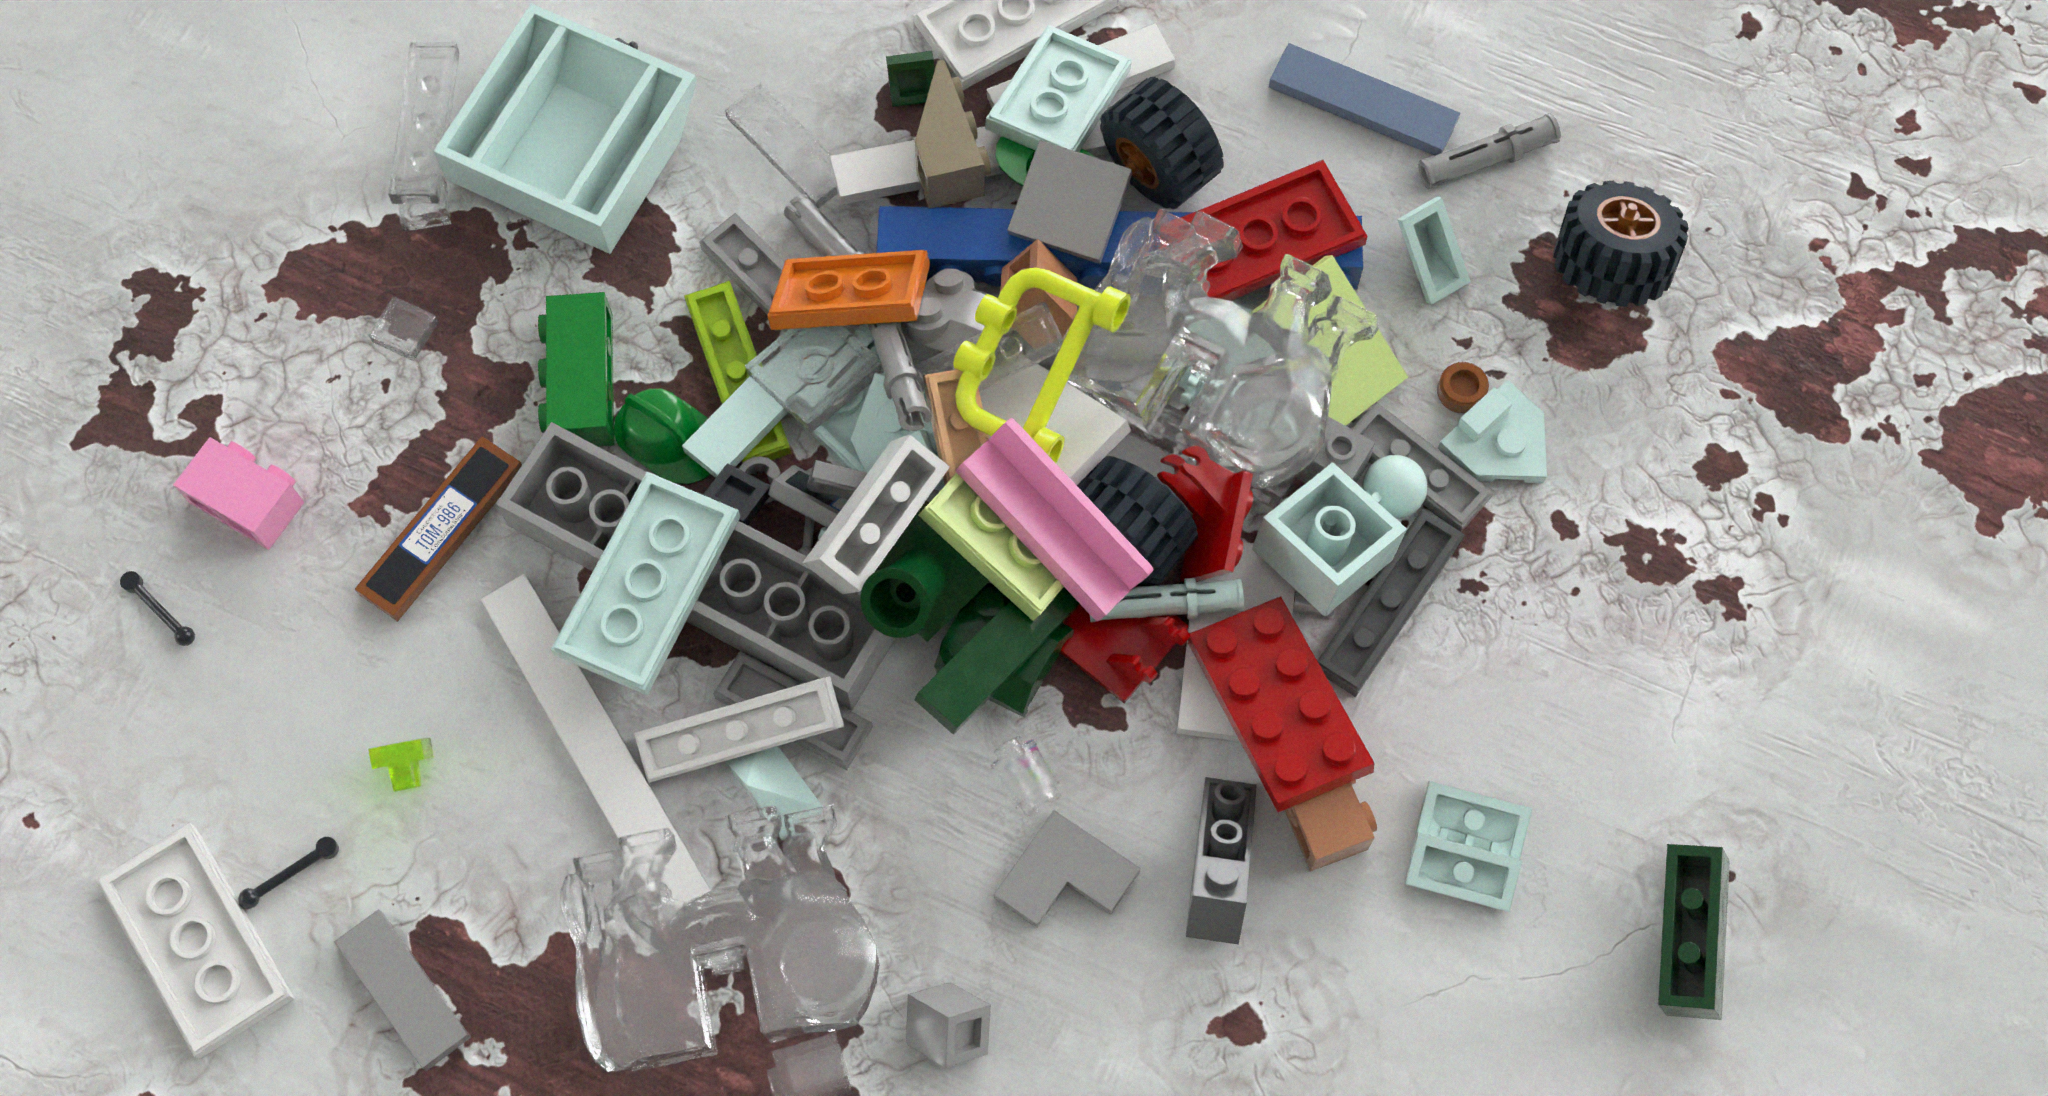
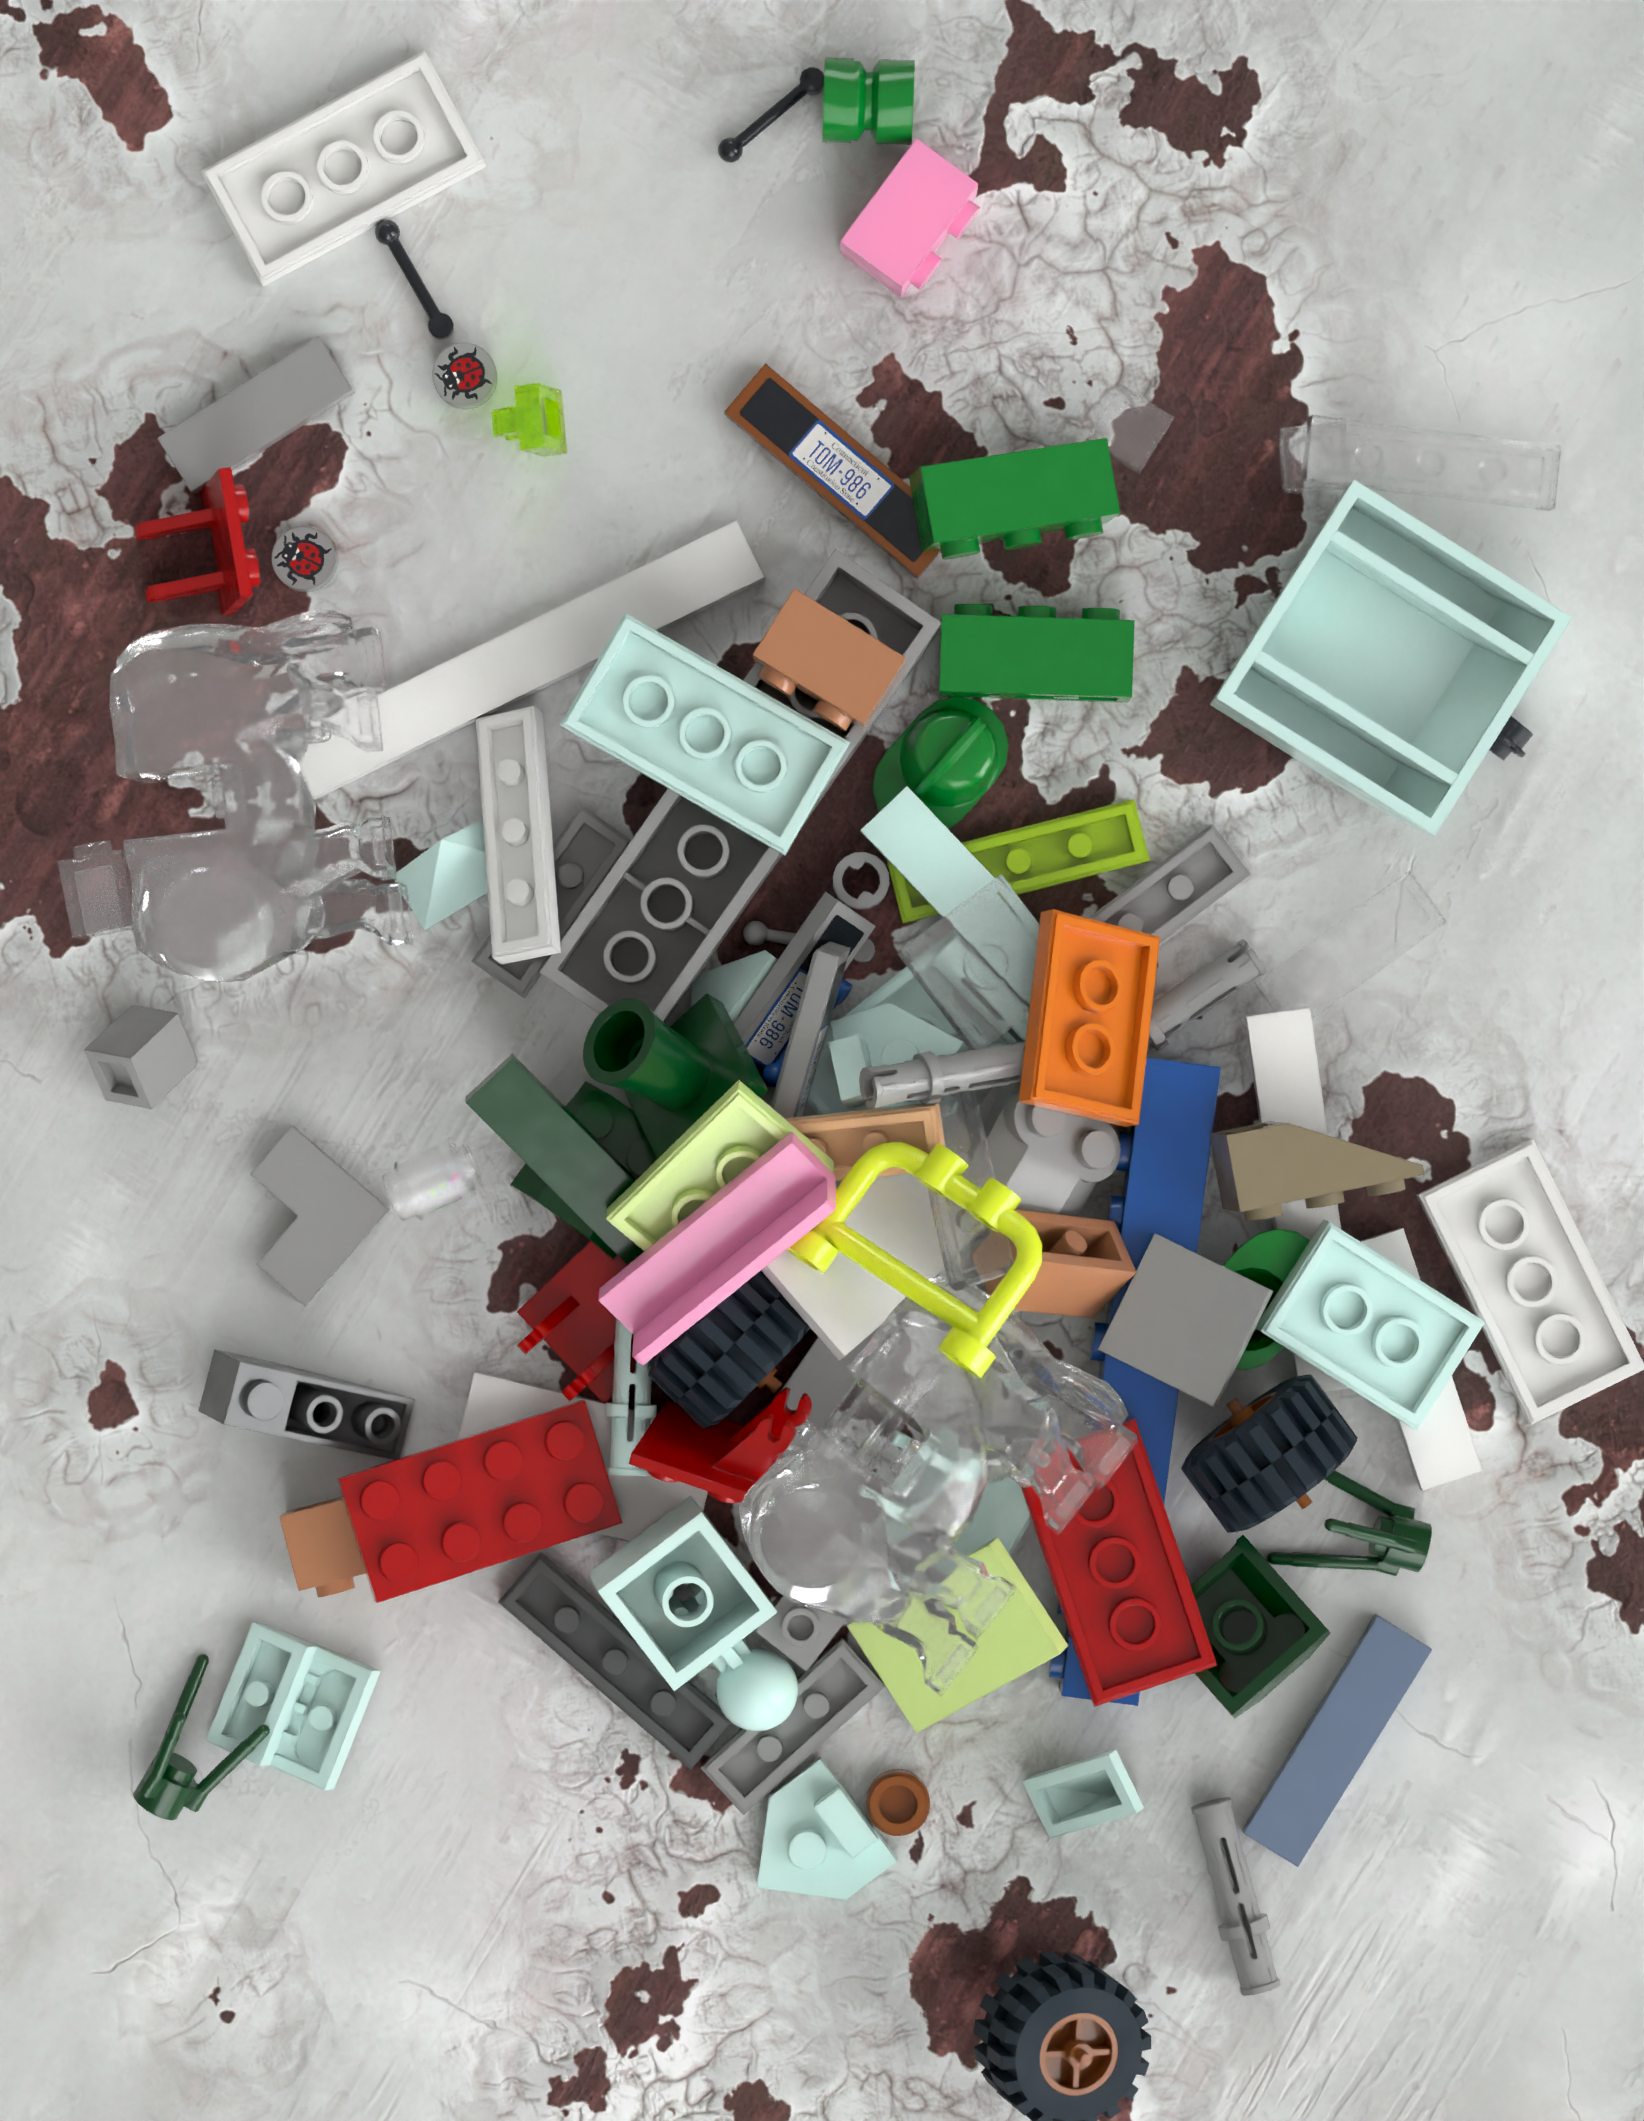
camera: 90 degrees right, 20 degrees up
black tile [703,463,770,525] -> none
white brick [803,435,950,594] -> none
dark green tile [886,51,935,107] -> none
dark green brick [1658,844,1730,1020] -> none
none -> dark green plant [133,1654,270,1820]
none -> red plate [134,467,260,616]
none -> tile [272,526,338,592]
none -> tile [432,343,497,409]
none -> nougat brick [753,588,906,731]
none -> green wheel [822,57,915,145]
none -> green brick [909,438,1120,560]
none -> dark green slope [1191,1535,1331,1719]
none -> dark green plant [1267,1470,1432,1576]

